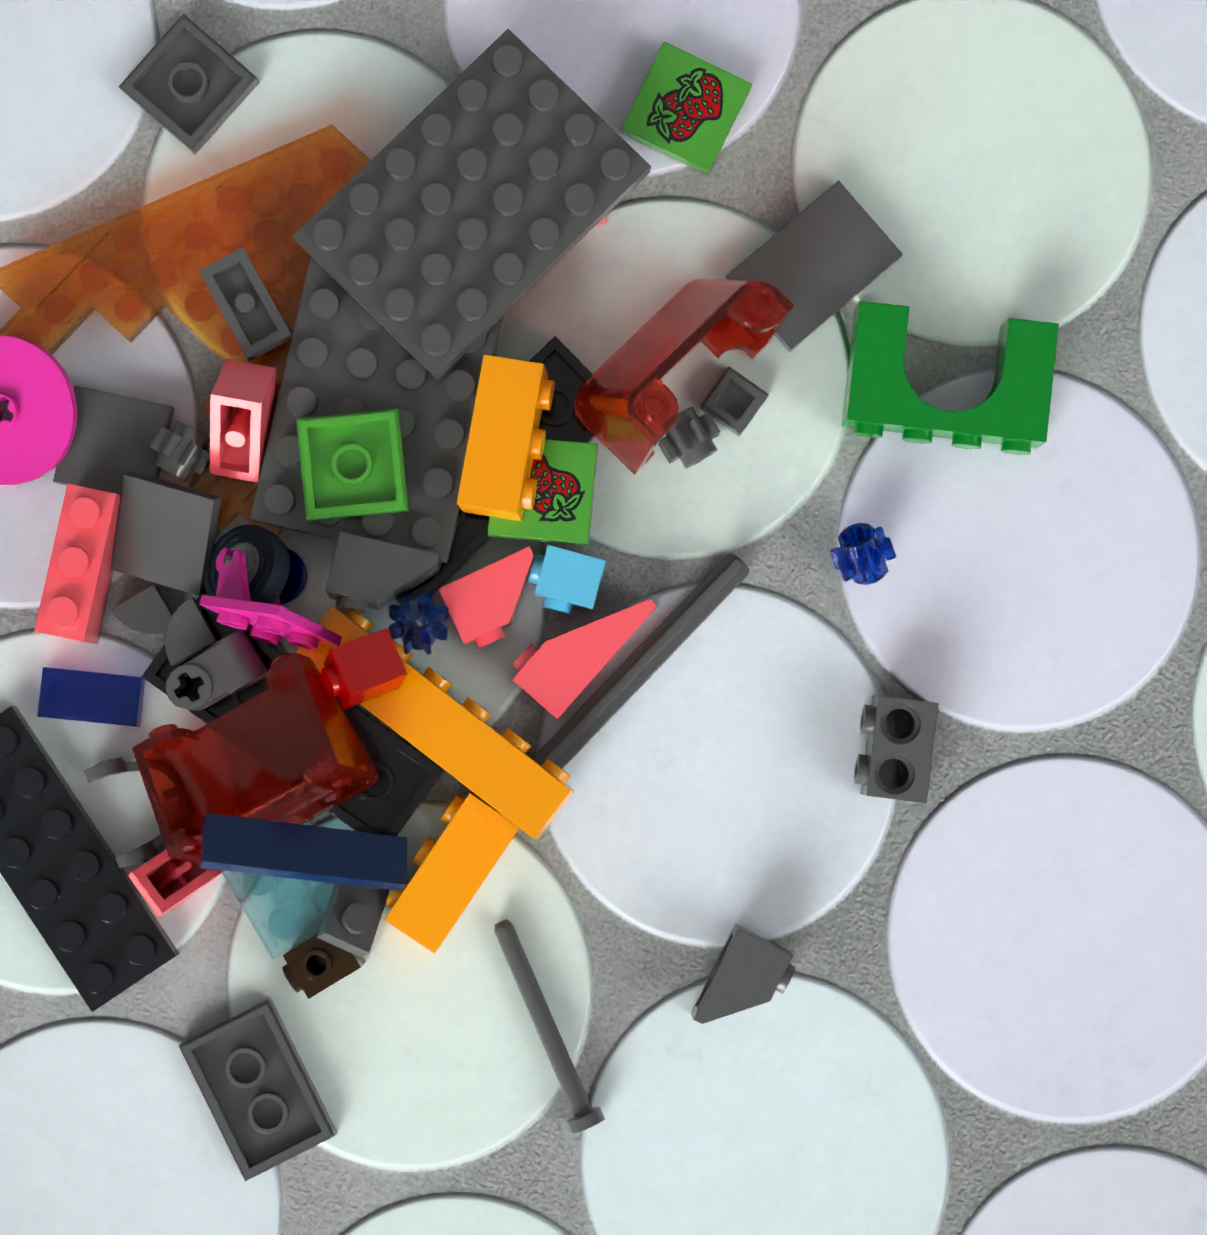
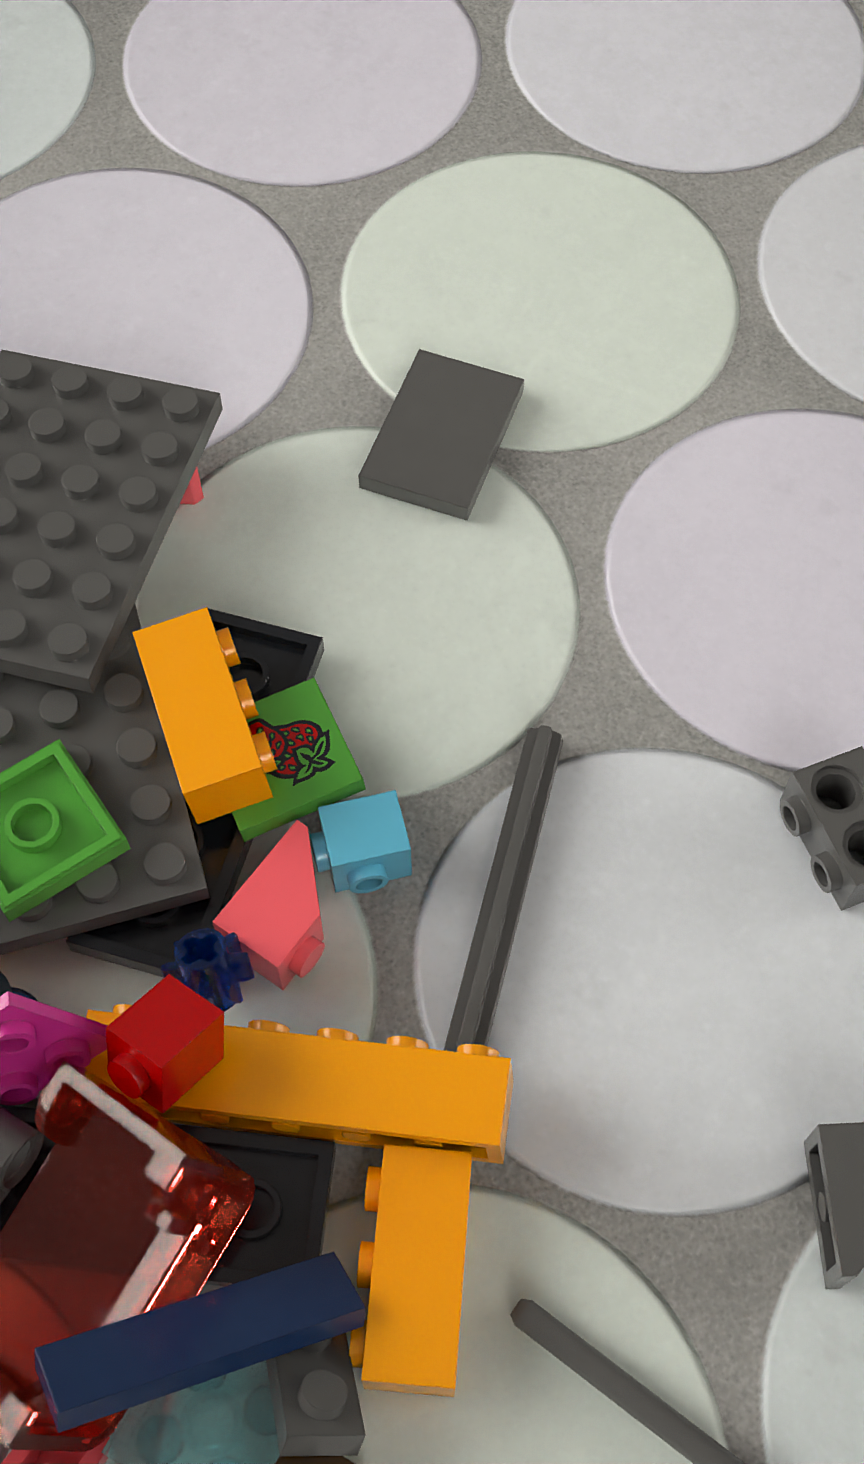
camera: 25 degrees left, 25 degrees down
dark grey slope [325,532,442,614] -> none
coral slope [512,599,657,720] -> none
clear red windscreen [574,278,795,475] -> none
bright green tile [621,41,752,175] -> none
dark grey gear [658,407,721,469] -> none
dark grey tile [700,366,769,437] -> none
clear blue gear [830,523,896,585] -> none
green arch [841,301,1059,455] -> none

